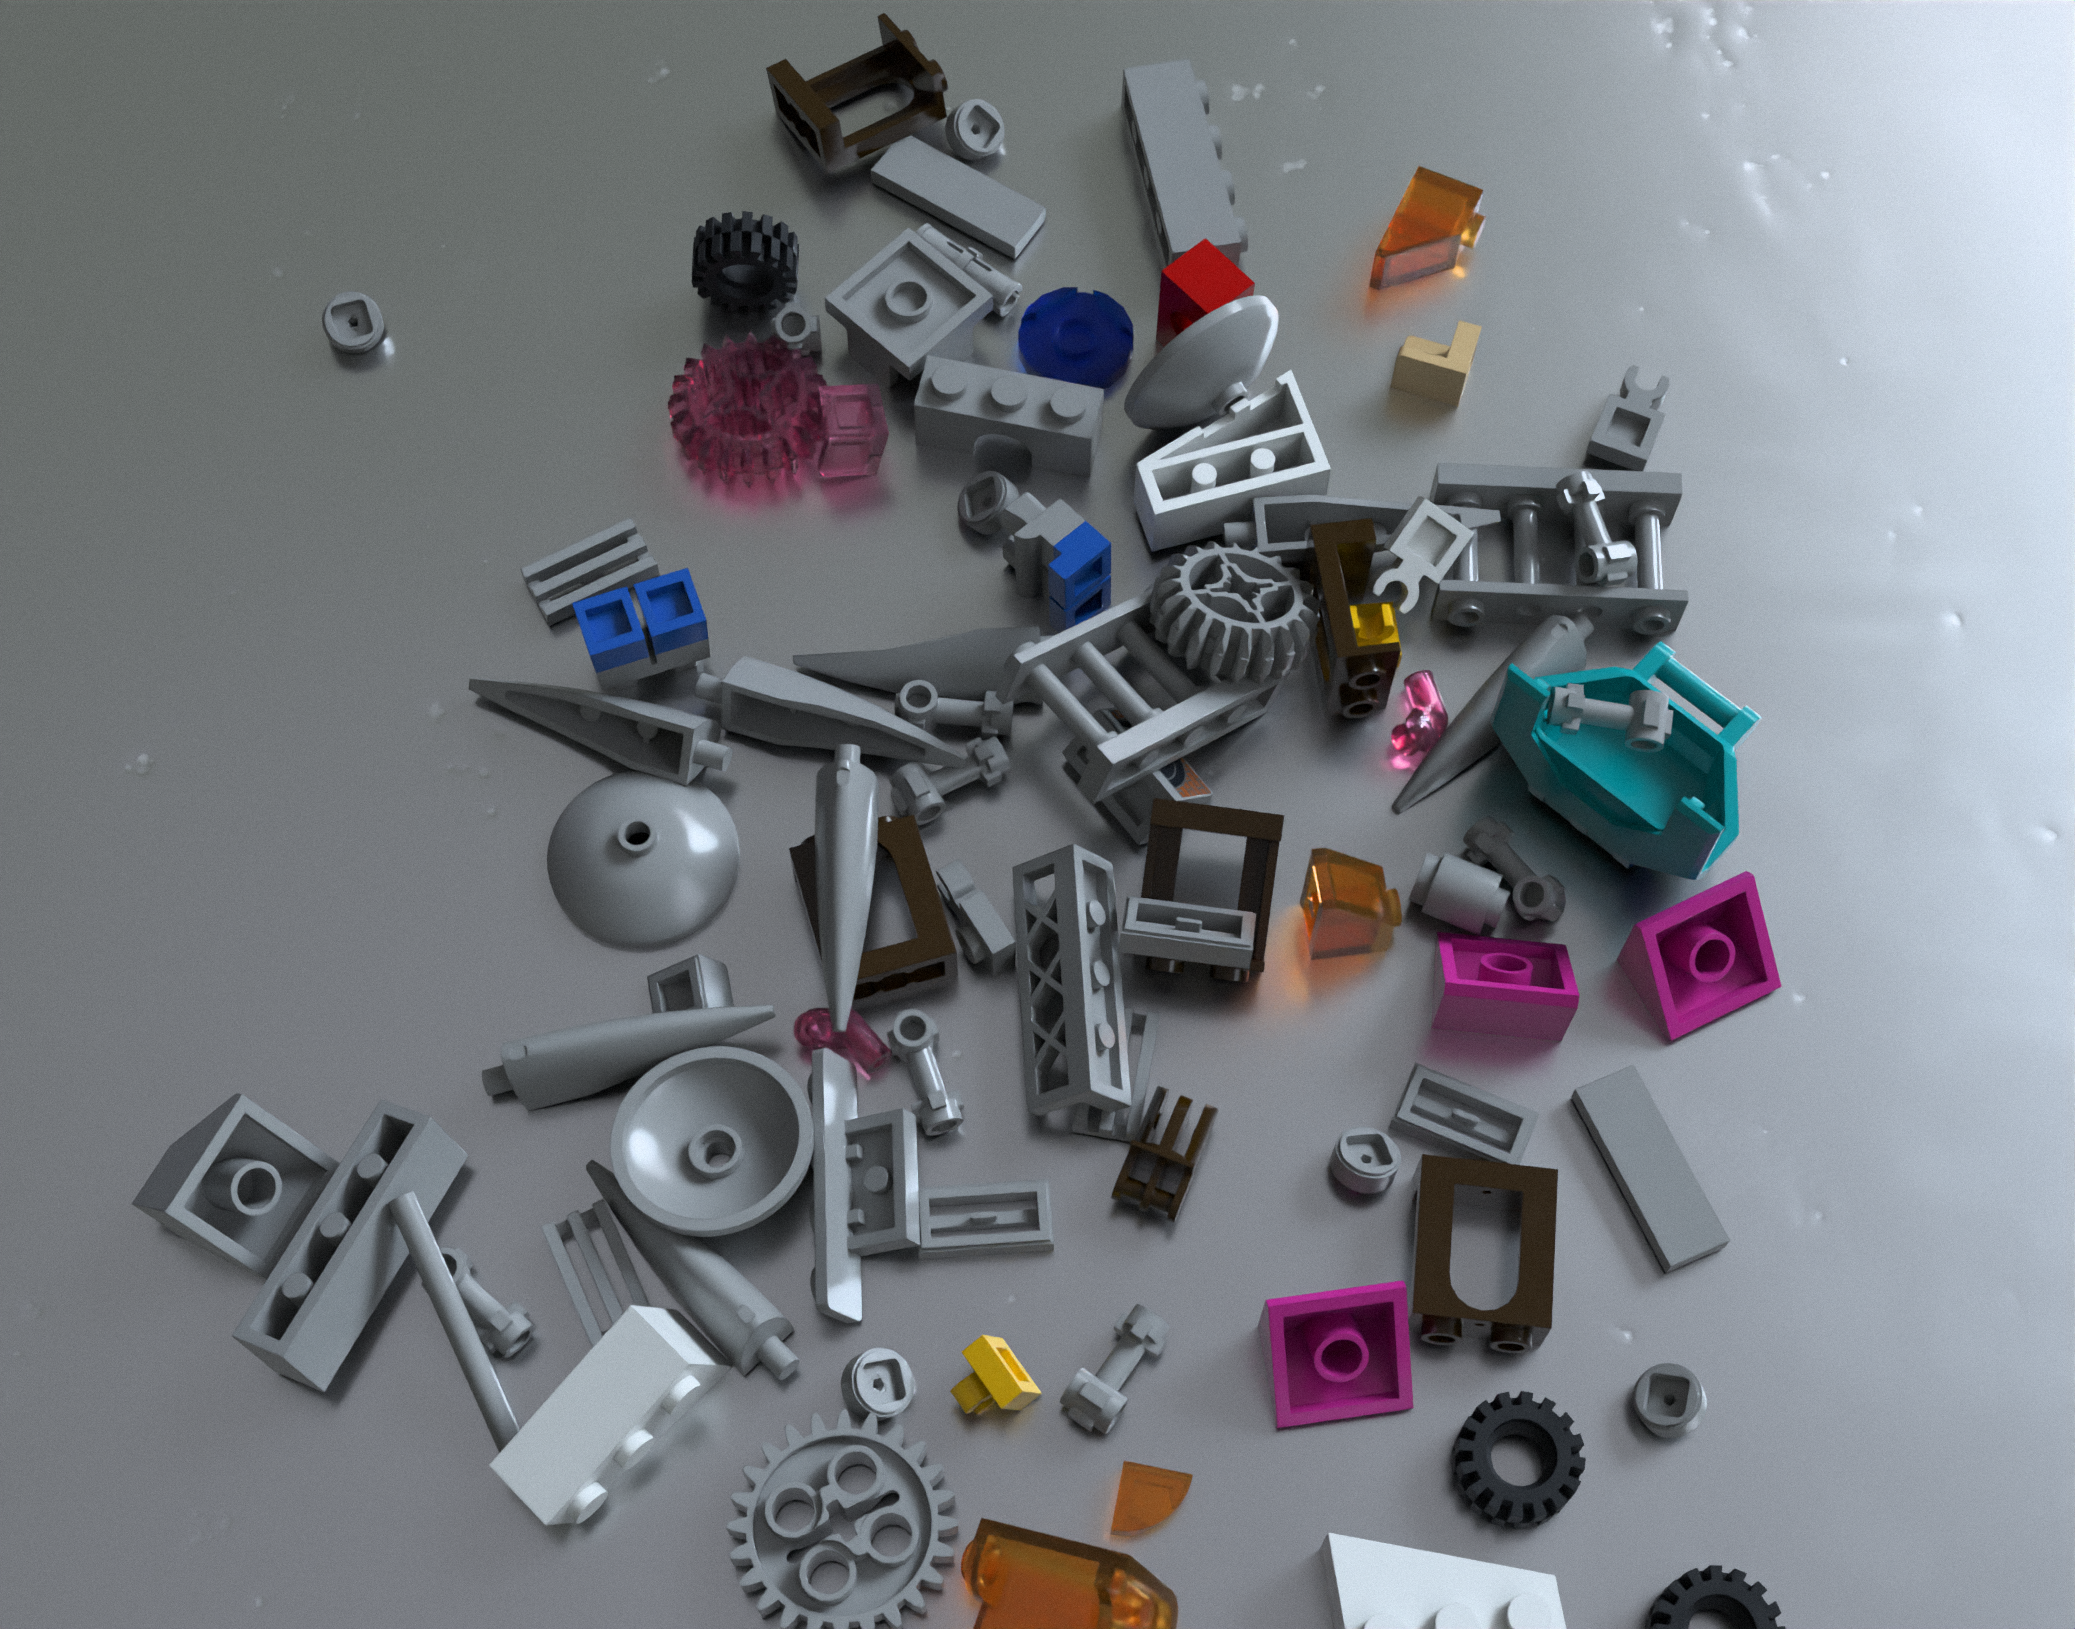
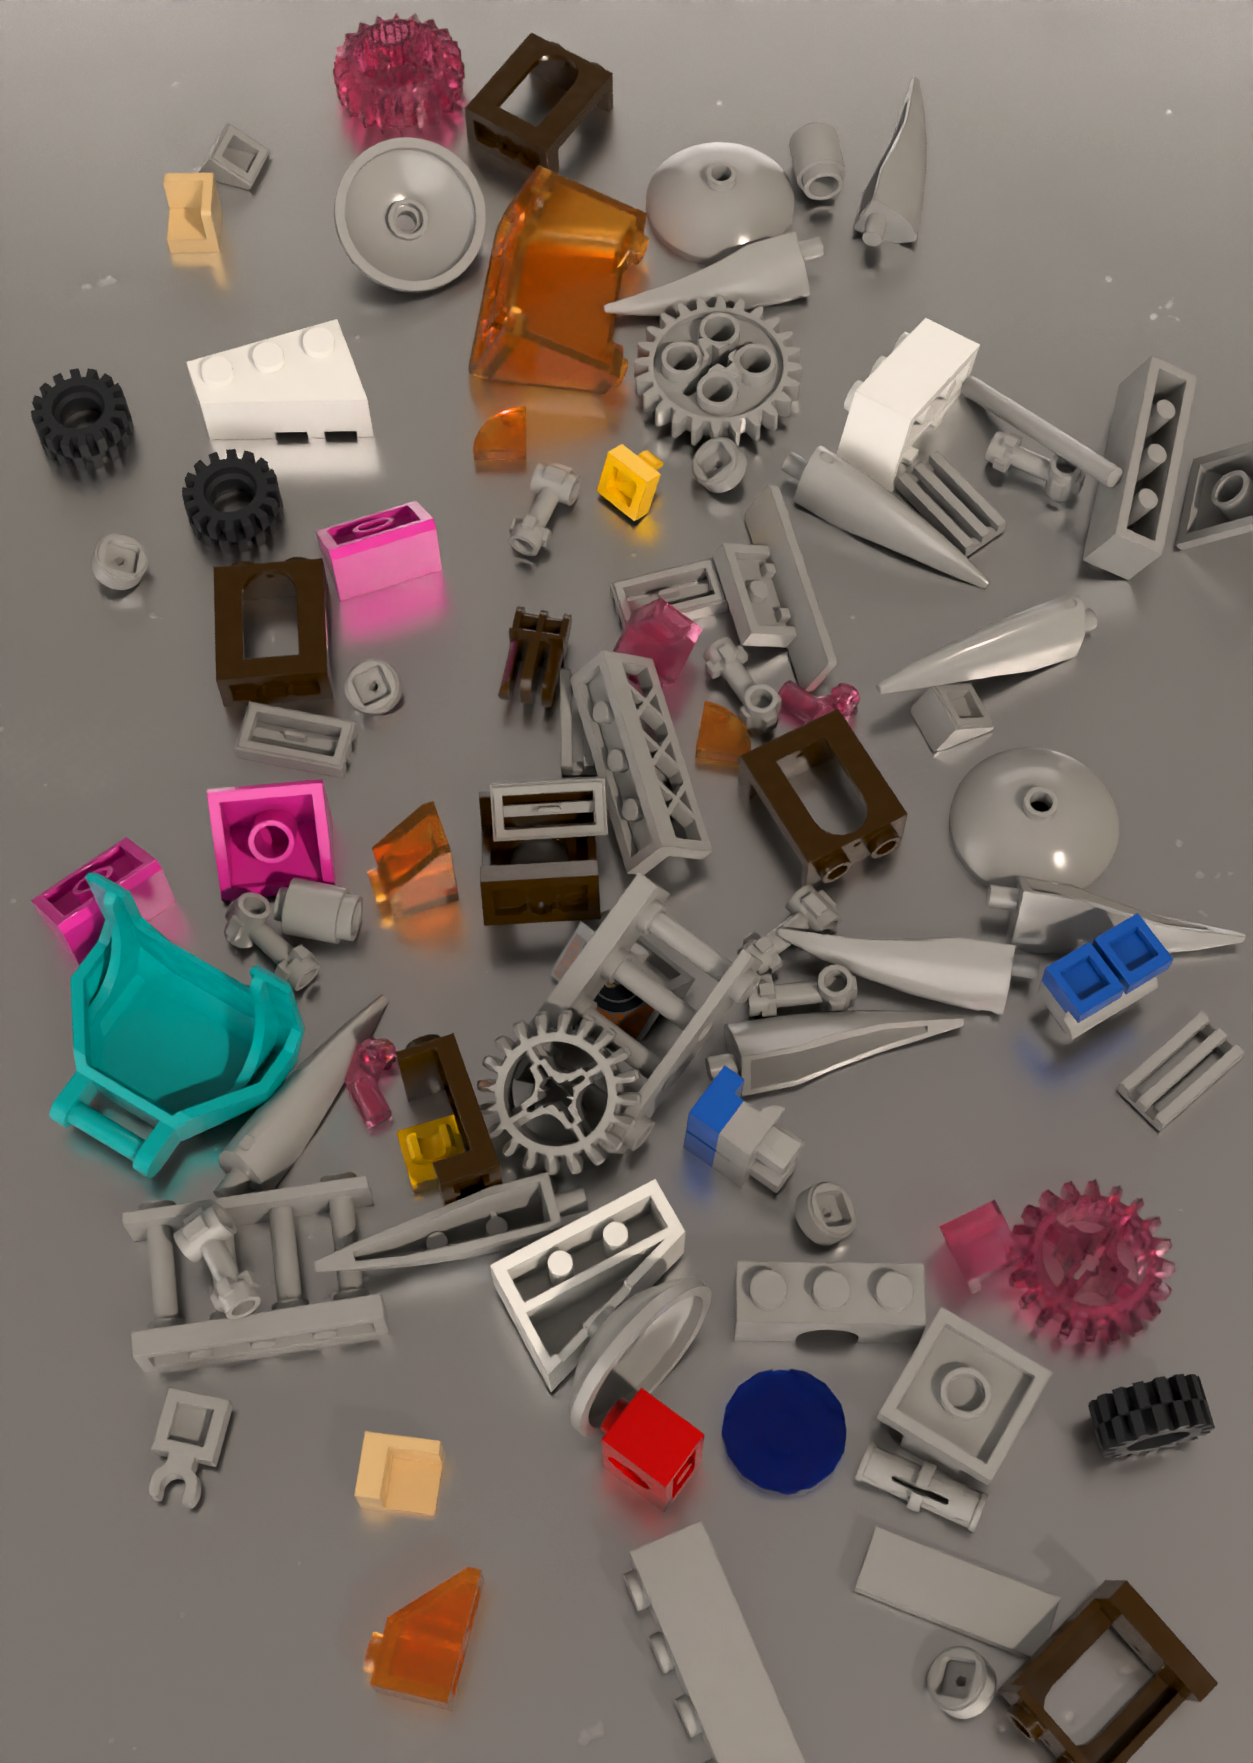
camera: 170 degrees right, 0 degrees up
light grey dish [610,1046,814,1237] -> none
light grey bar [771,303,821,358] -> none
light grey piece [815,744,879,1032] -> none
light grey plate [936,859,1016,979] -> none
white plate [1367,496,1474,614] -> none
light grey bar [1547,683,1674,752] -> none
light grey tile [1571,1064,1730,1273] -> none
none -> clear pink panel [613,597,702,688]
none -> clear orange tile [695,701,751,765]

